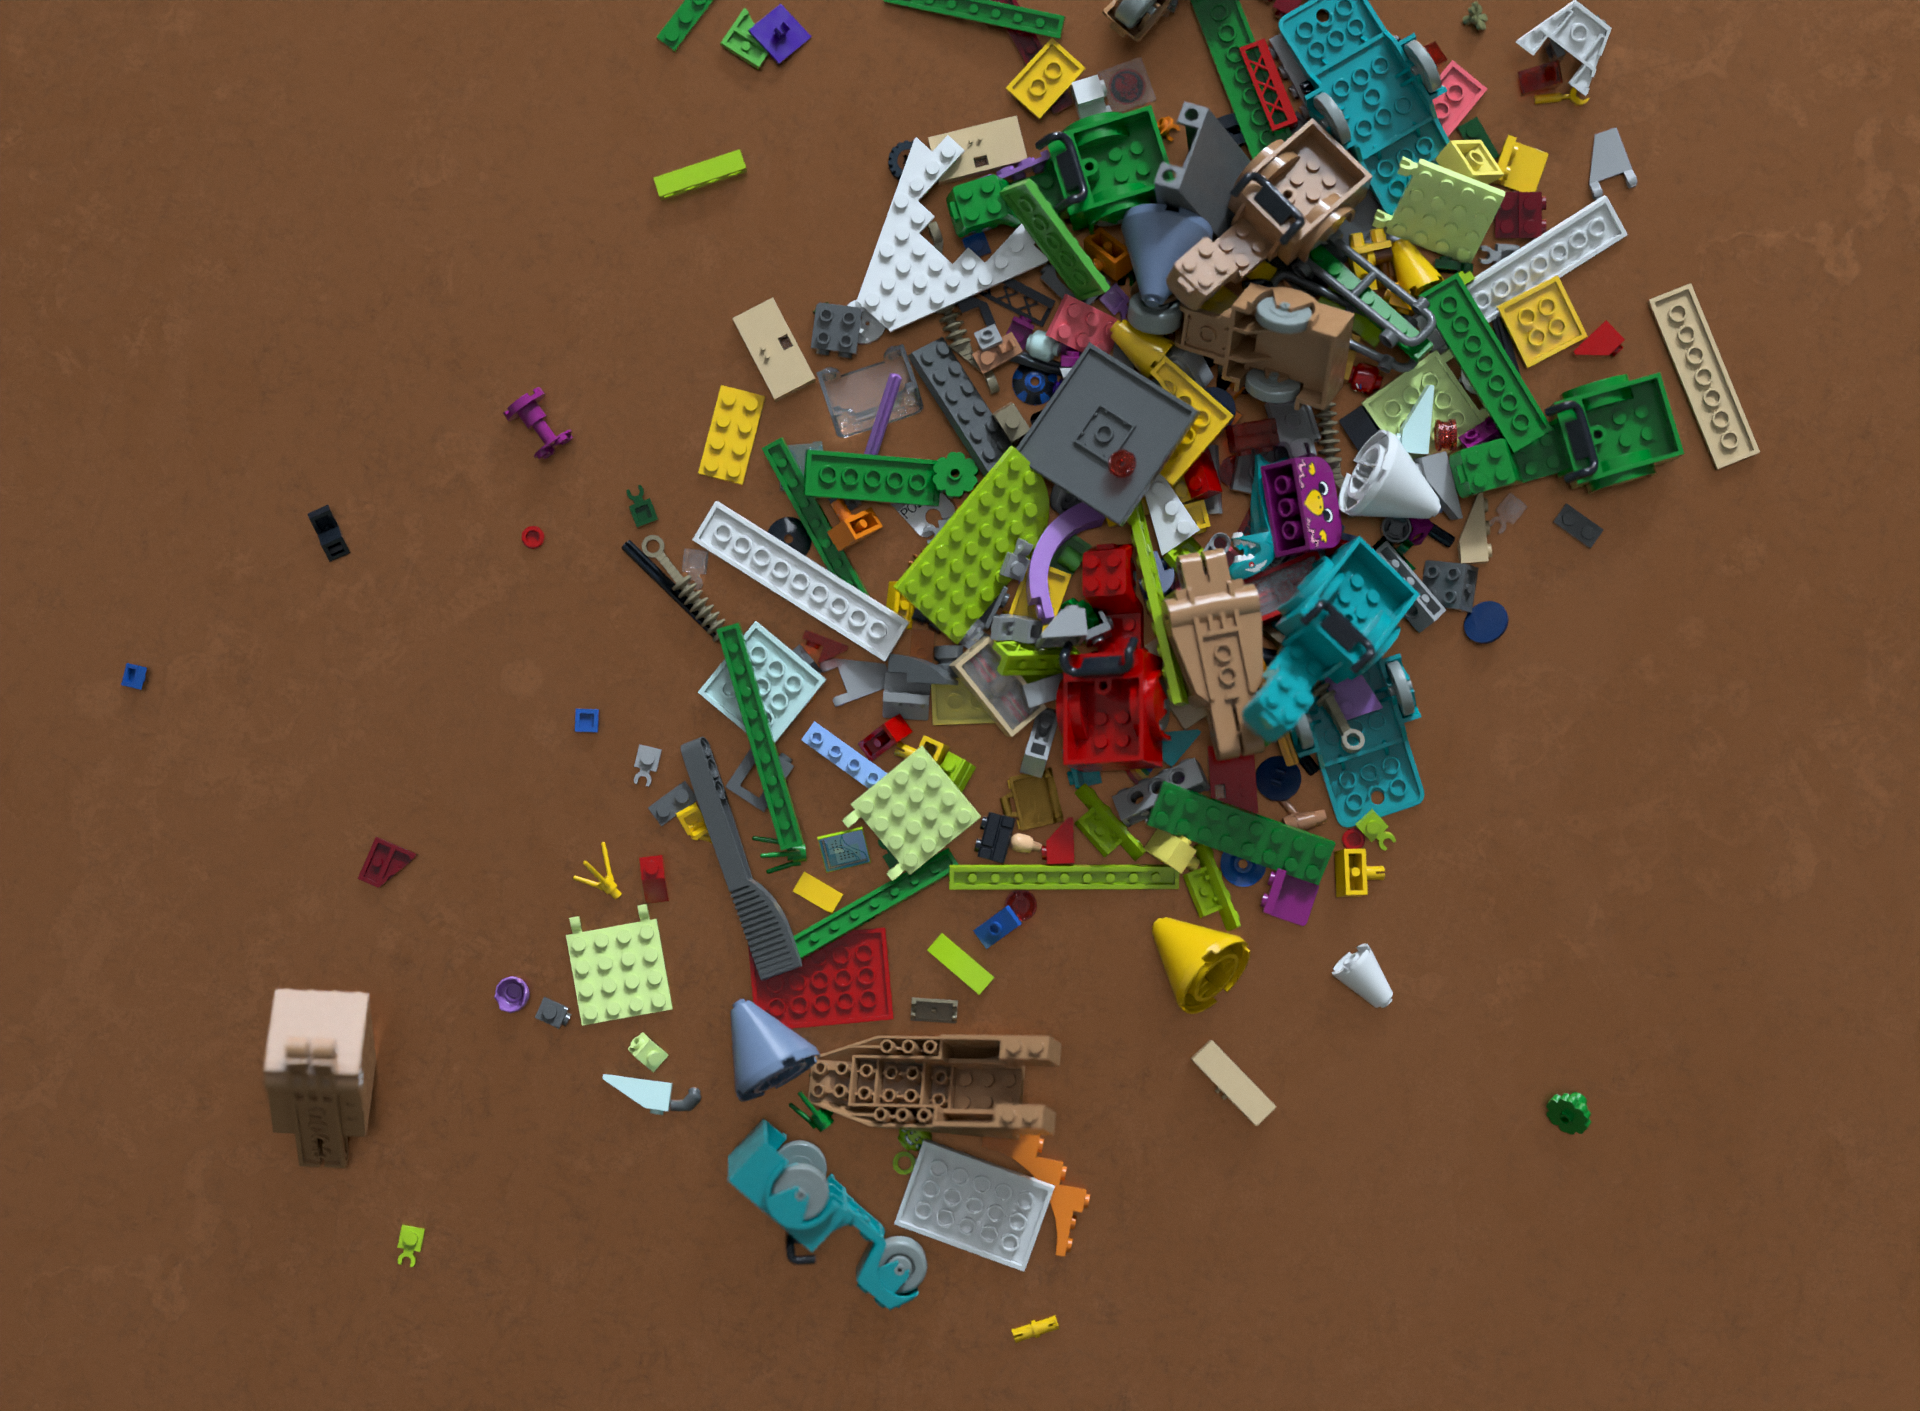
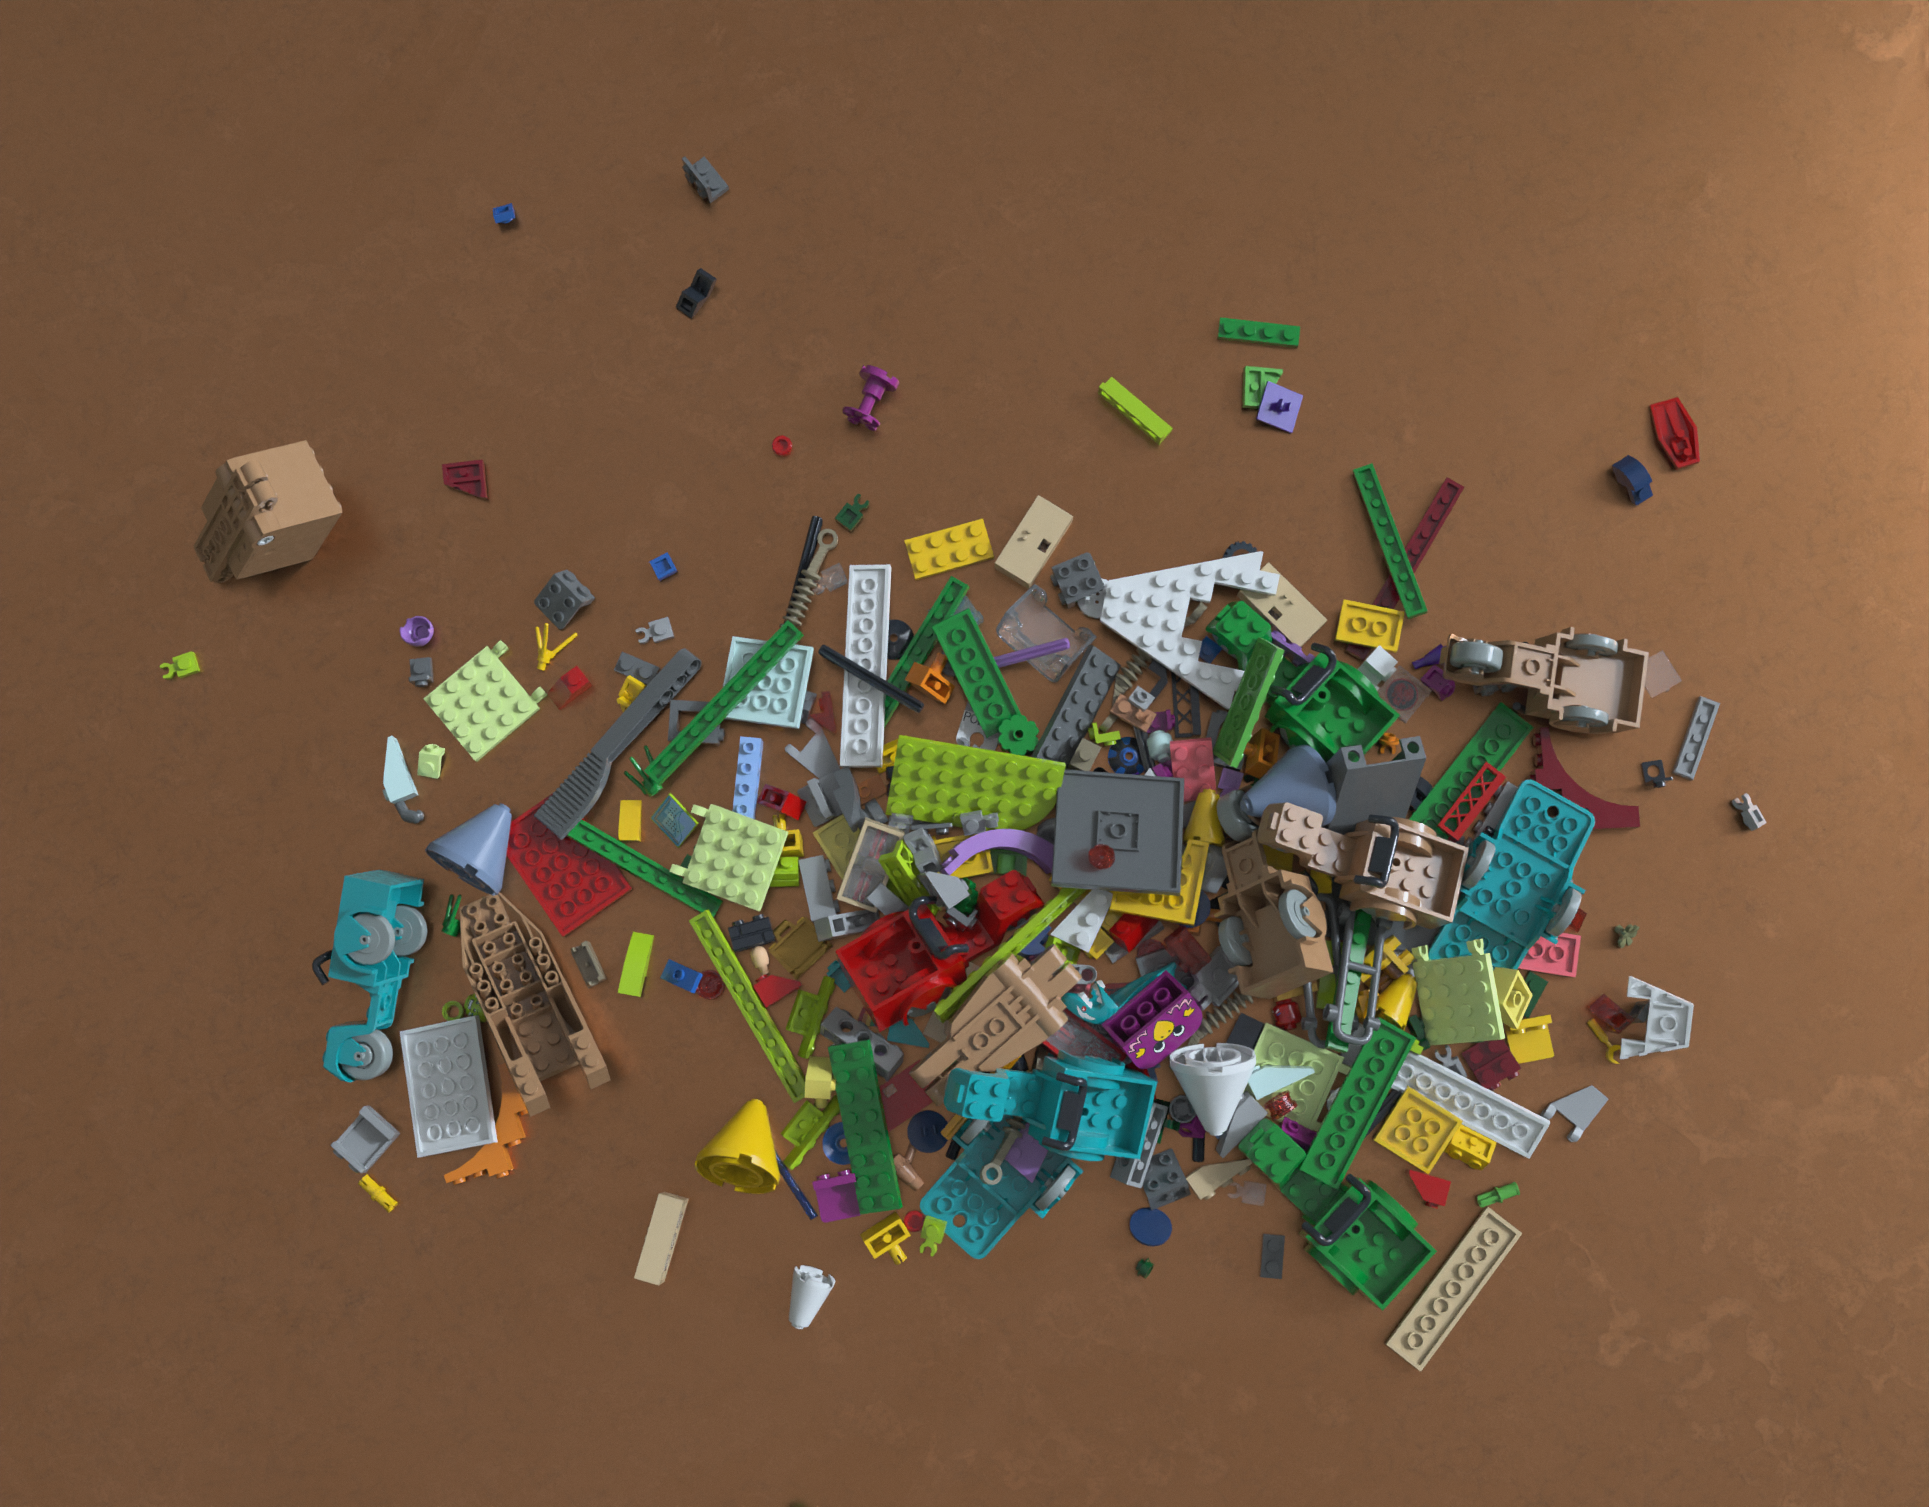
camera: 60 degrees right, 5 degrees down
none -> light grey panel [330,1106,401,1173]
none -> dark grey bracket [534,570,595,629]
none -> dark grey bracket [682,156,729,203]
none -> clear blue piece [775,1151,818,1220]
none -> light grey brick [798,855,840,923]
none -> black axle [818,645,924,713]
none -> lime bracket [1088,722,1121,746]
none -> dark green plate [1135,1258,1154,1279]
none -> dark purple cone [1412,644,1446,670]
none -> magenta bracket [1421,664,1456,701]
none -> yellow bracket [1444,1124,1497,1171]
none -> bright green axle [1476,1182,1520,1207]

